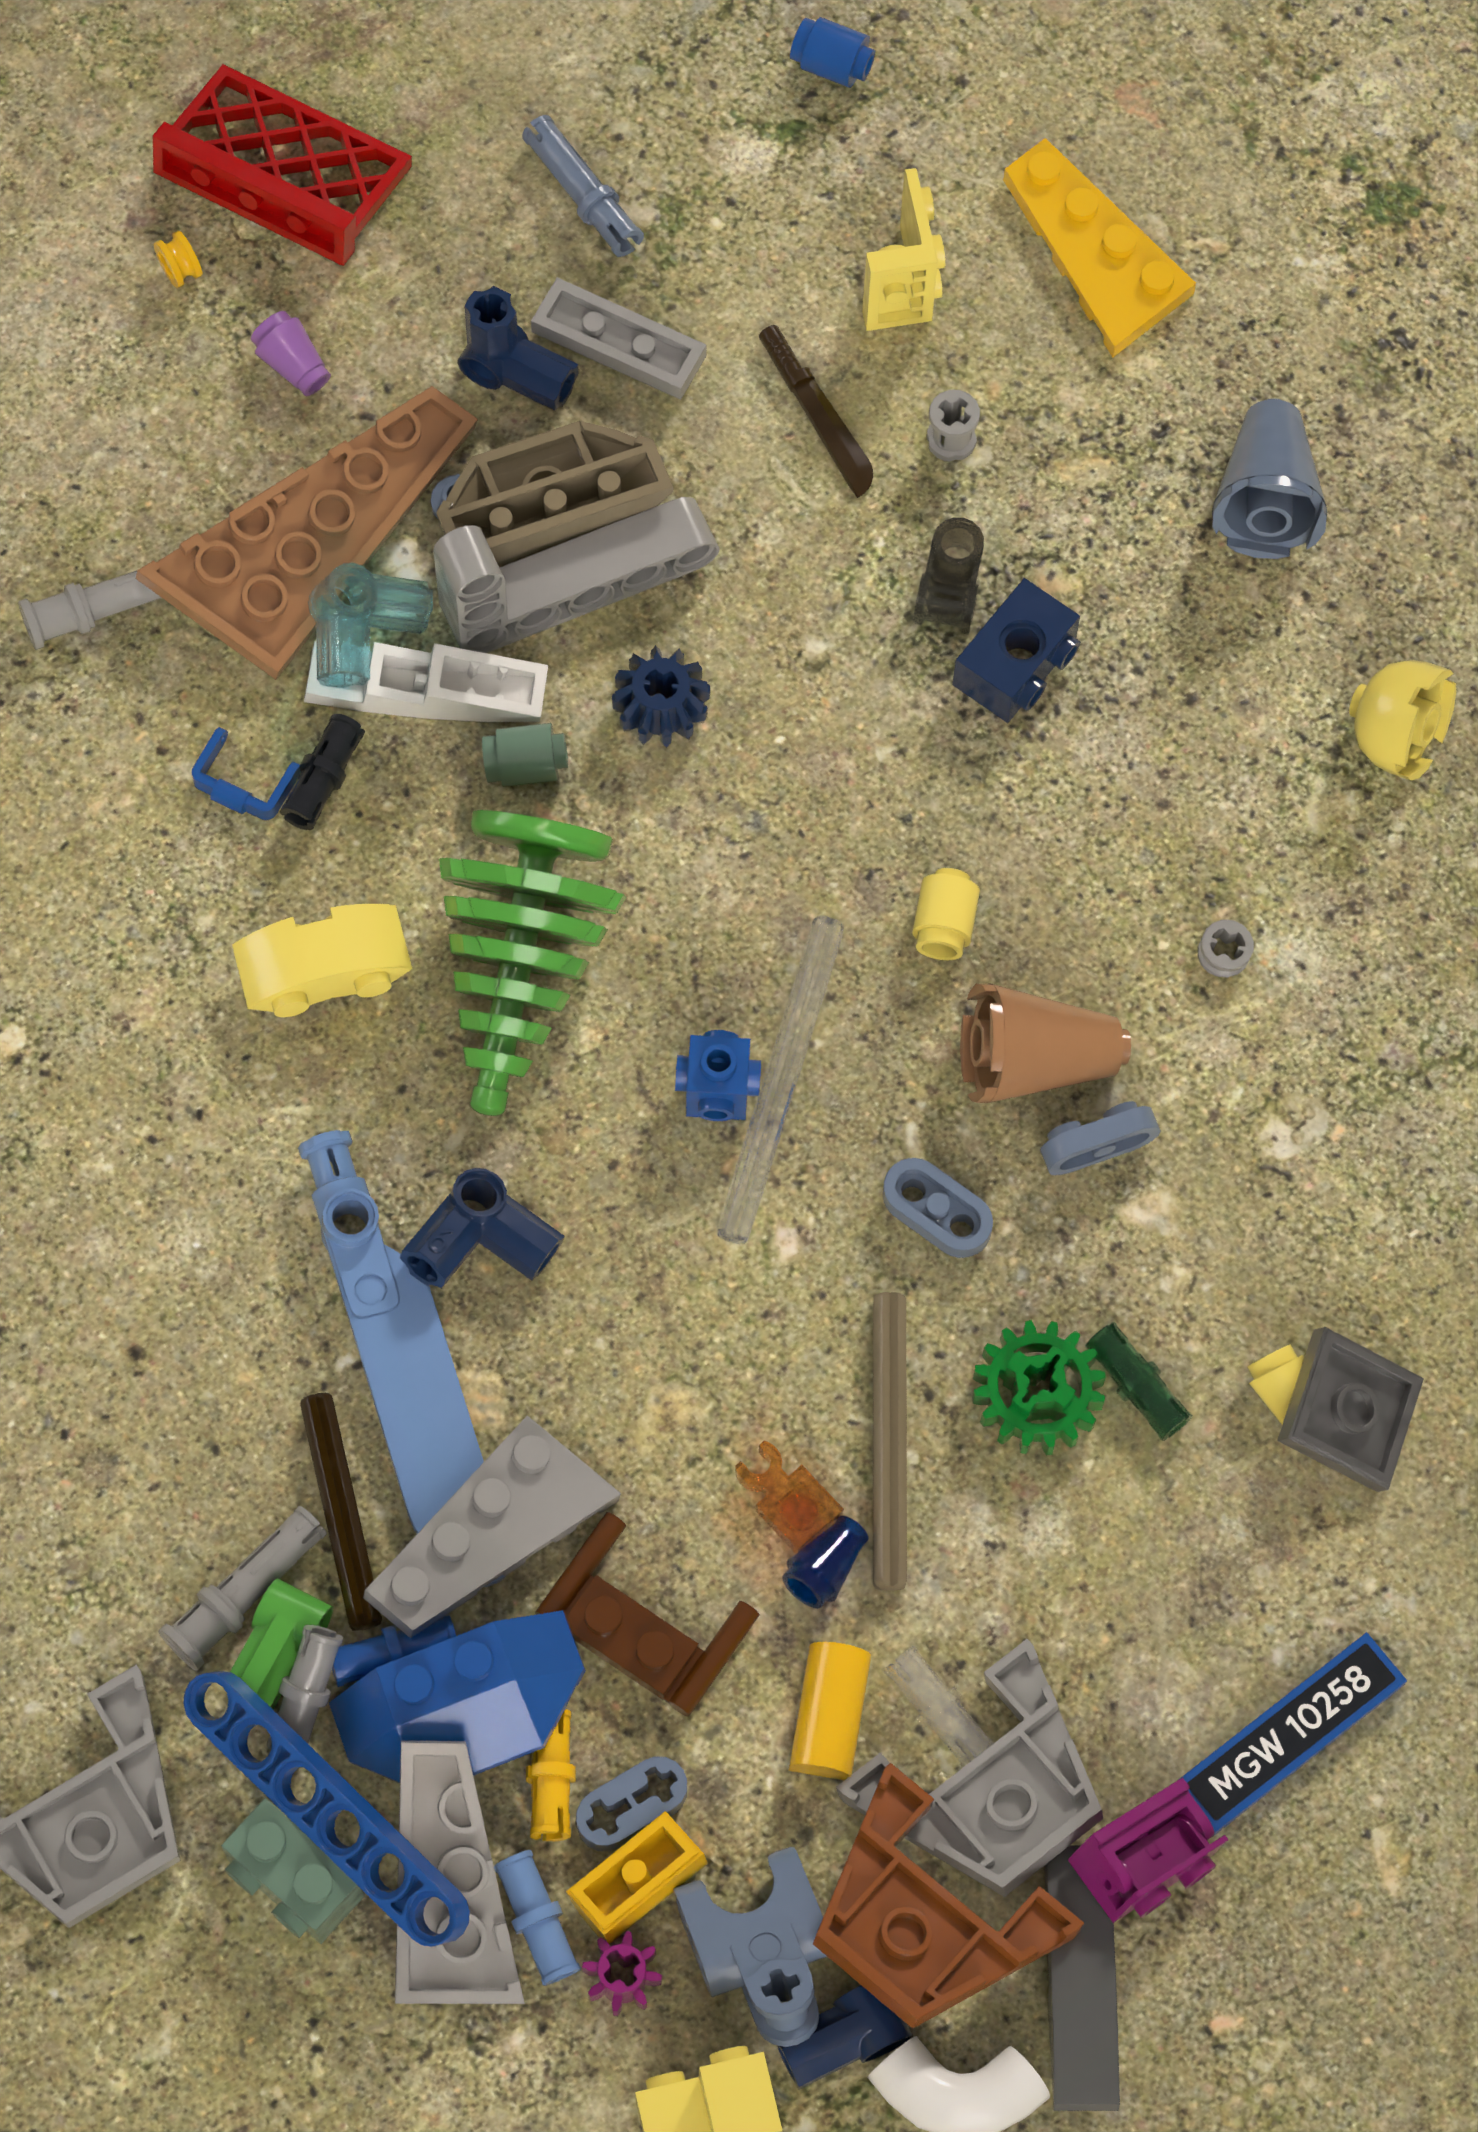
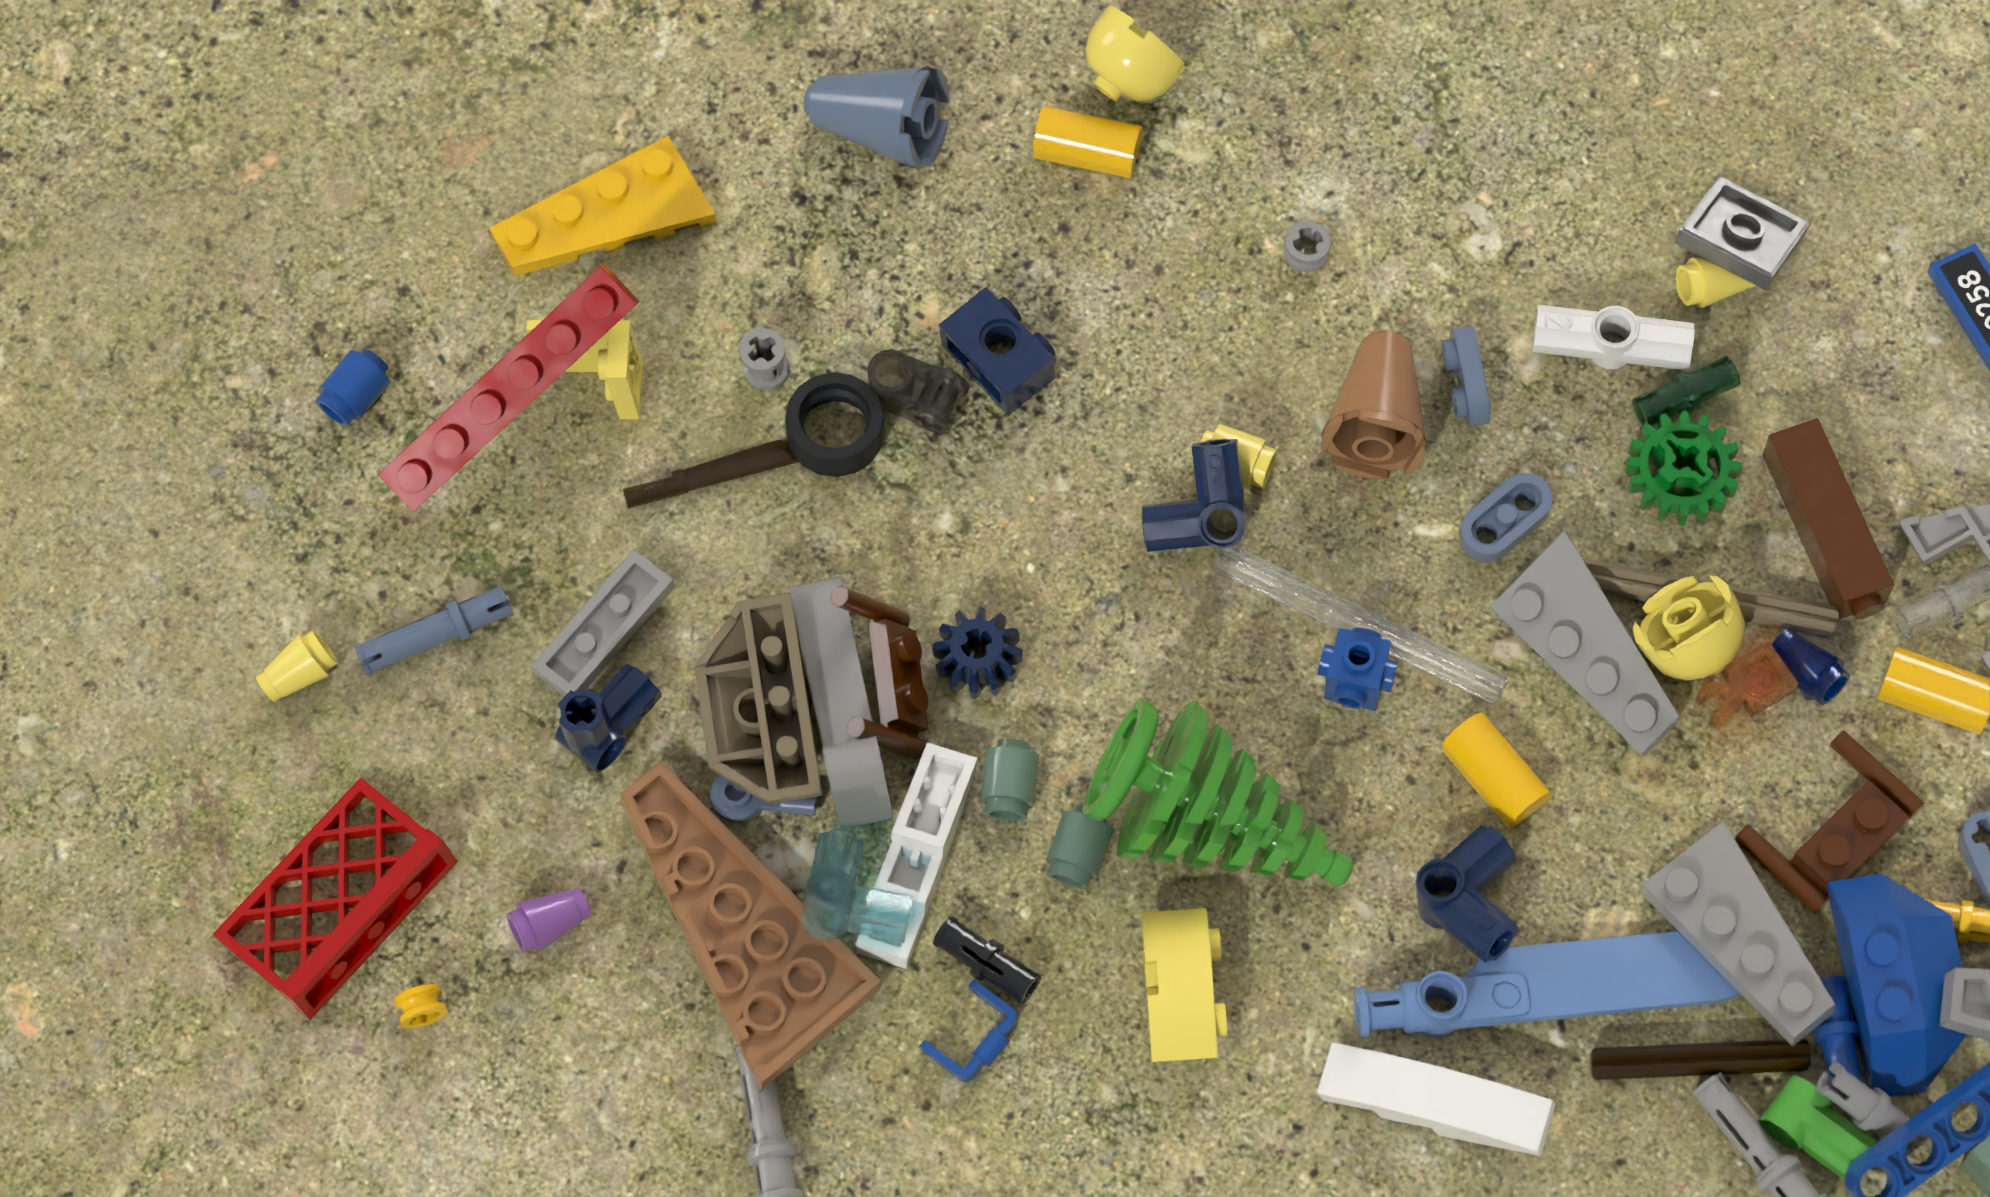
camera: 70 degrees left, 0 degrees up
none -> light yellow cone [256,629,338,702]
none -> plate [378,263,640,513]
none -> black tyre [785,372,884,477]
none -> reddish brown plate [831,586,929,760]
none -> yellow brick [1033,106,1143,179]
none -> sand green brick [1046,805,1114,889]
none -> dark blue piece [1142,438,1249,552]
none -> white slope [1317,1042,1556,1156]
none -> yellow brick [1441,712,1552,831]
none -> light grey wing [1490,531,1682,756]
none -> white piece [1532,305,1695,370]
none -> light yellow cylinder [1633,575,1745,681]
none -> reddish brown brick [1762,418,1894,620]

